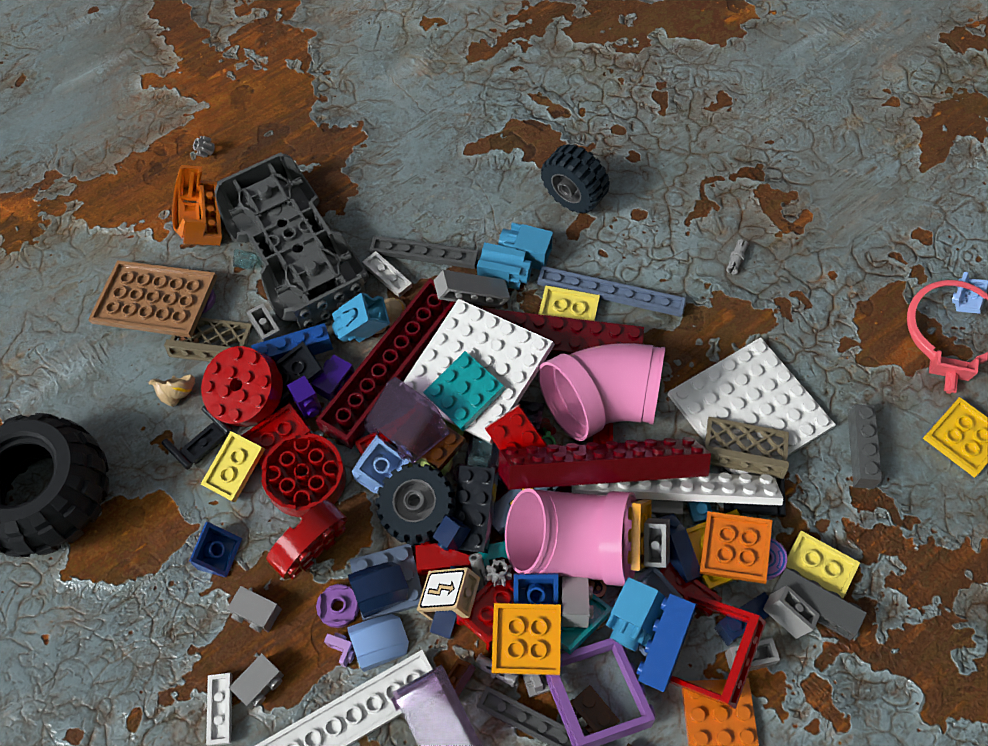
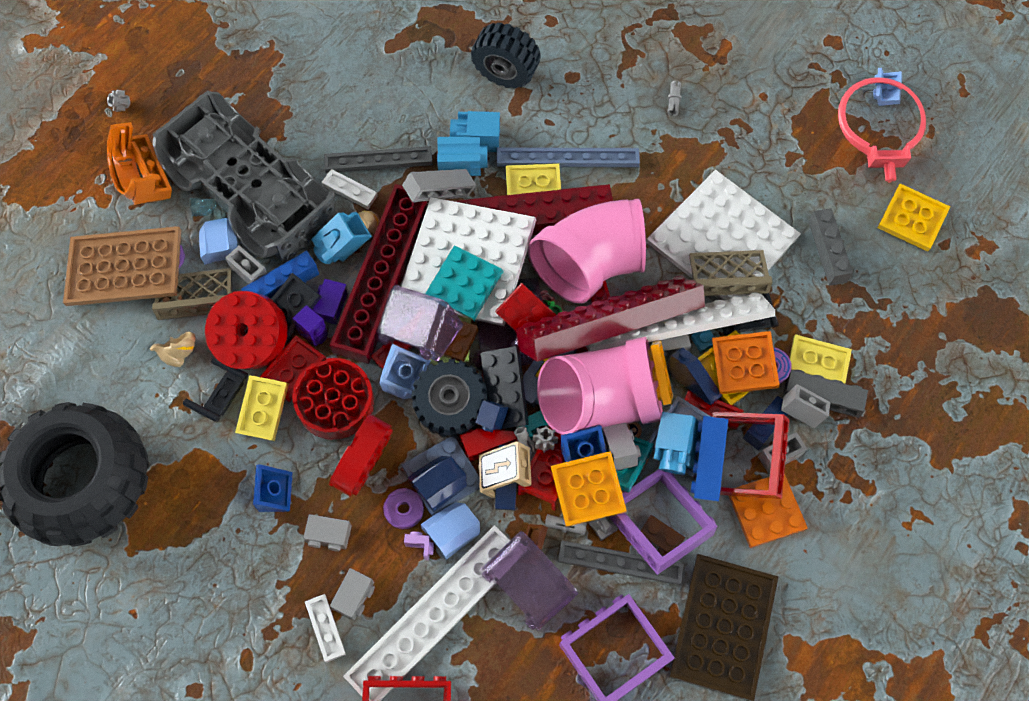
camera: 20 degrees left, 5 degrees up
clear light blue bracket [468,437,493,468] -> none
light grey brick [644,518,670,568] -> none
none -> light blue slope [199,218,239,265]

